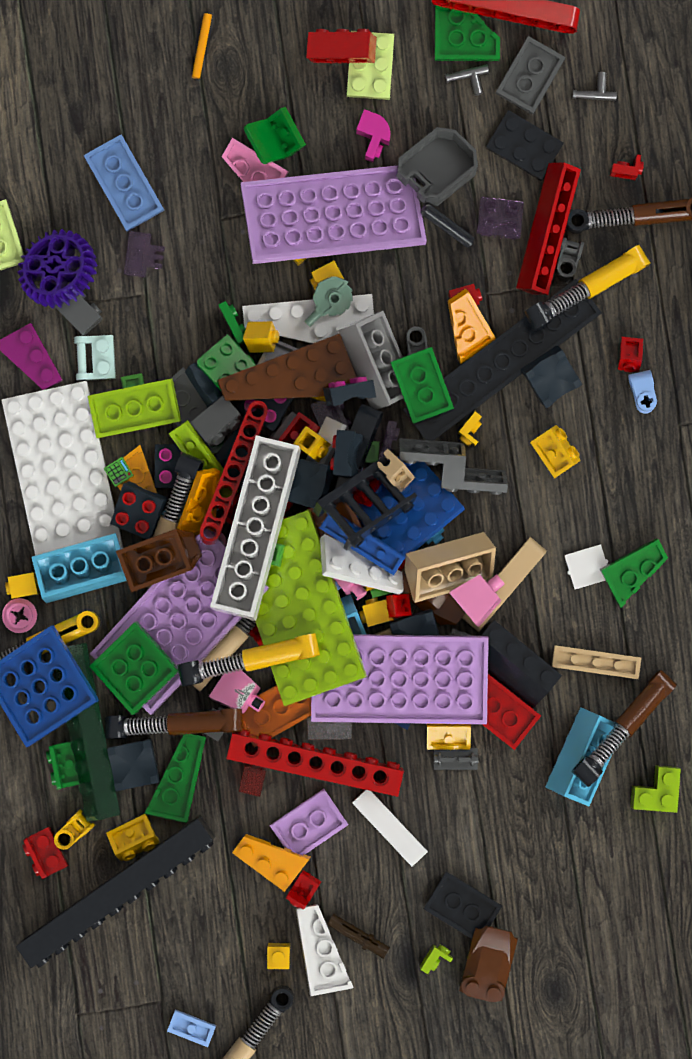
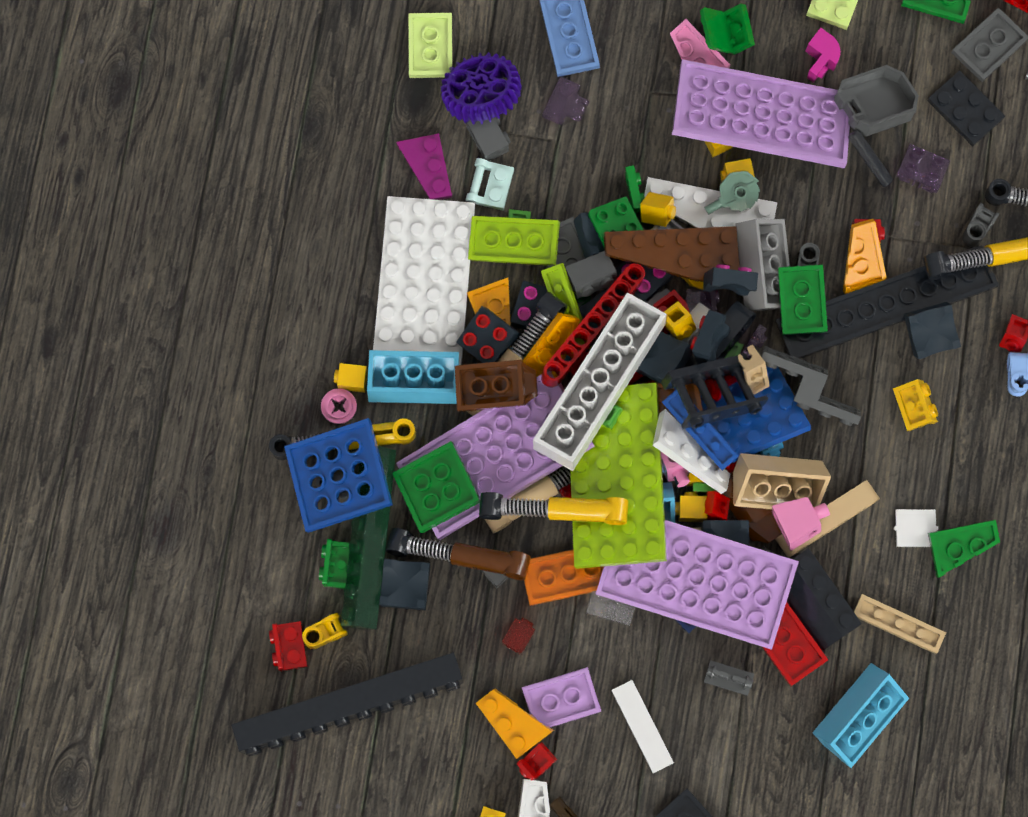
camera: 20 degrees right, 10 degrees down
bright green tile [104,457,134,487] -> none
yellow bracket [106,814,160,861] -> none
green wing [144,734,206,823] -> none
bright pink torso [209,670,265,714] -> none
red brick [227,729,404,797] -> none
yellow bracket [427,723,471,750] -> none
flat silver piece [445,65,489,96] -> none
yellow bracket [458,412,482,447] -> none
red brick [516,162,581,295] -> none
piece [572,669,677,787] -> none
lime brick [631,765,681,813] -> none

